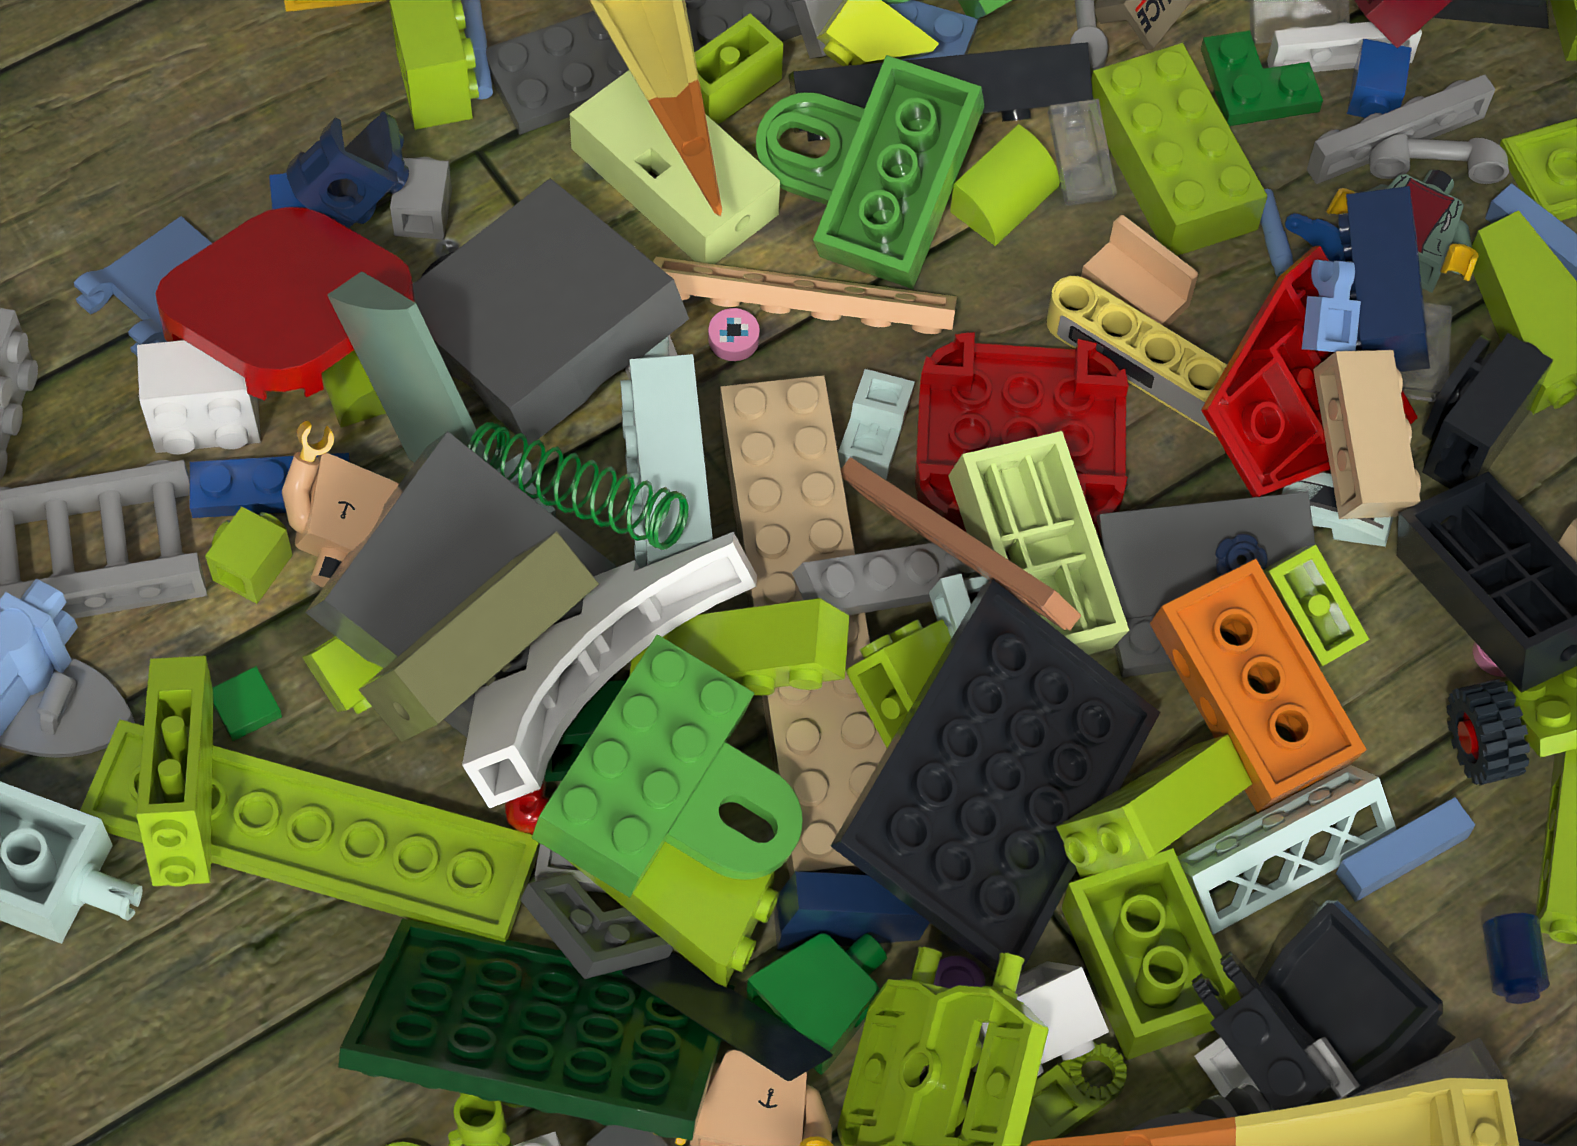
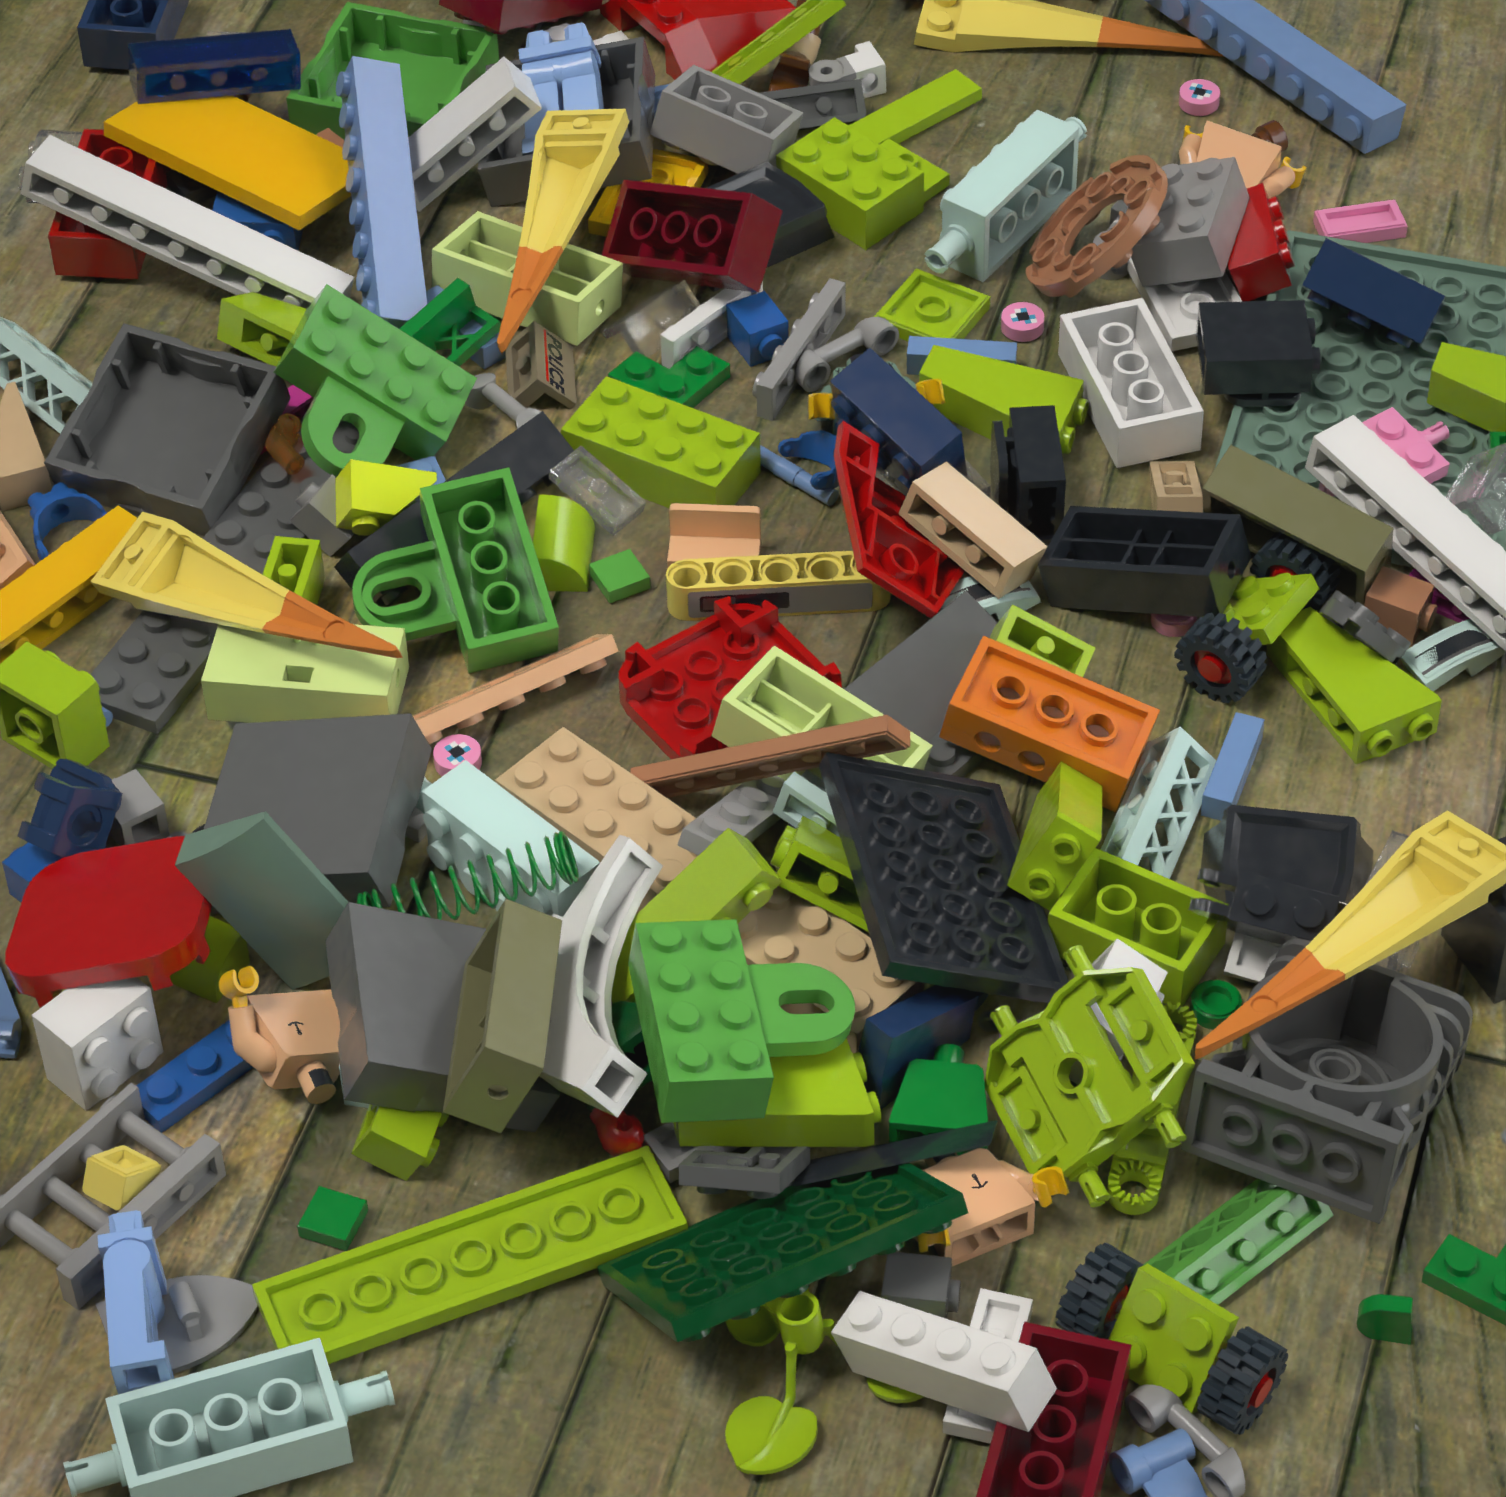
camera: 35 degrees left, 15 degrees down
lime slope [136,656,213,887] -> none
lime brick [205,506,293,604] -> none
light aqua slope [838,369,915,480] -> none
dark blue plate [1215,534,1268,576] -> none
medium blue plate [1302,260,1361,352] -> none
clear blue brick [1482,913,1550,1004] -> none
none -> light yellow slope [82,1145,161,1210]
none -> bright green tile [589,549,651,603]
none -> green tile [1190,980,1242,1030]

